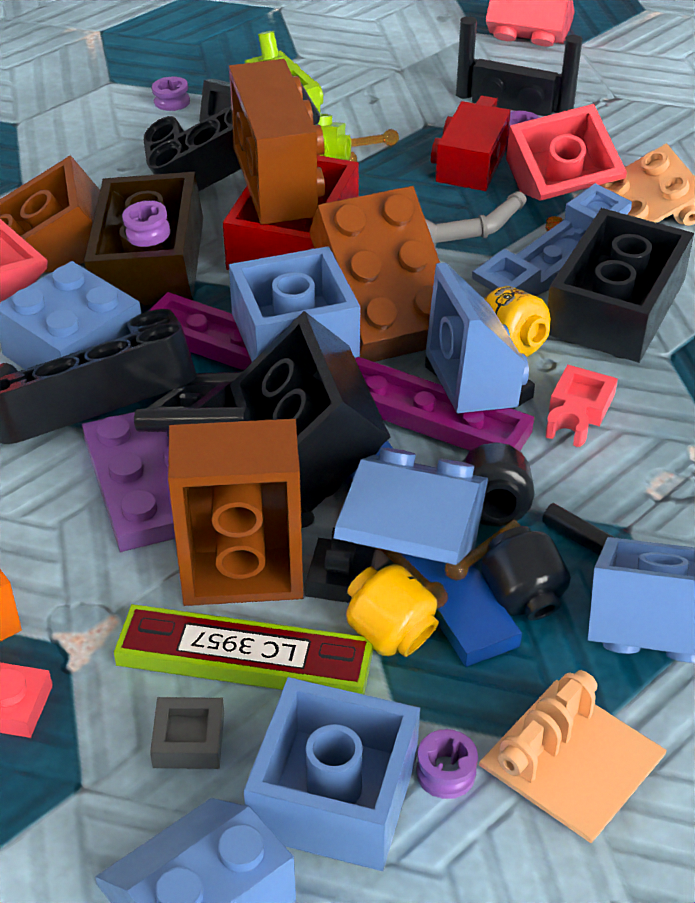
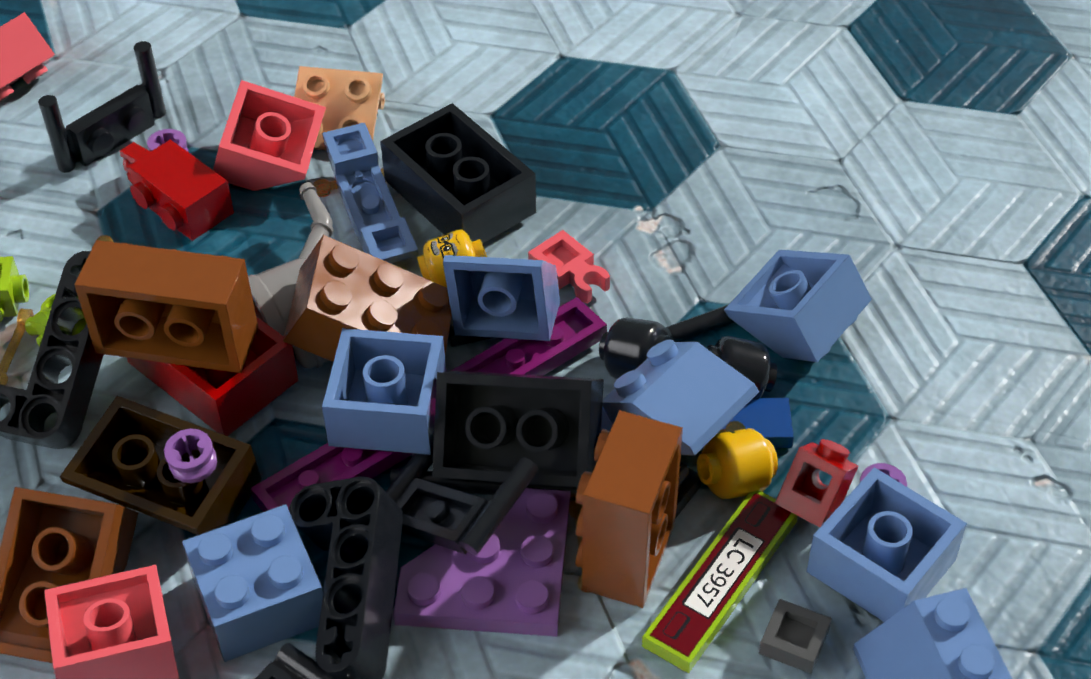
camera: 65 degrees left, 5 degrees up
light nougat hinge [479,670,667,843] -> none
none -> red brick [775,439,859,528]

